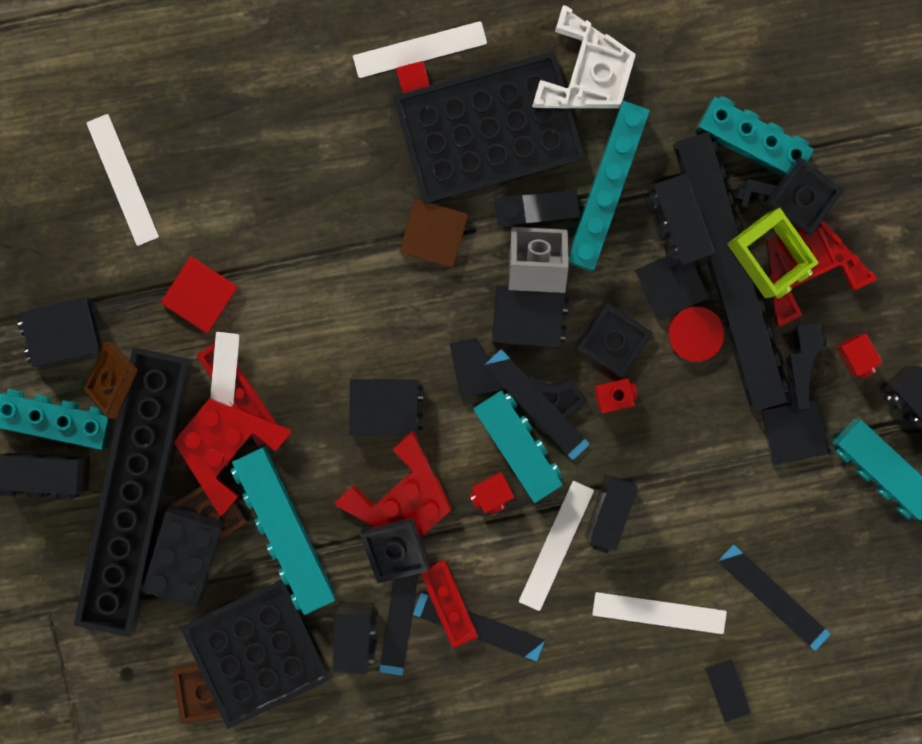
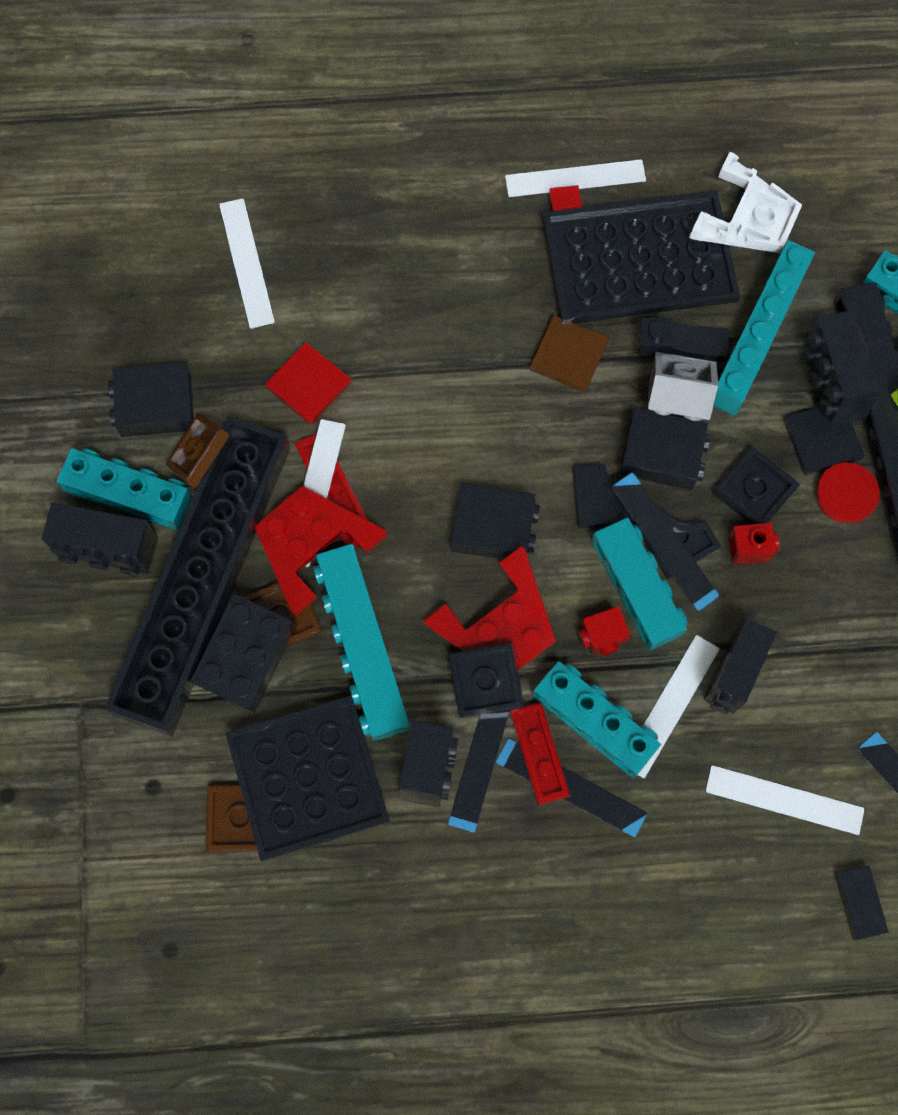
camera: 10 degrees right, 15 degrees down
none -> teal brick [532,661,662,779]

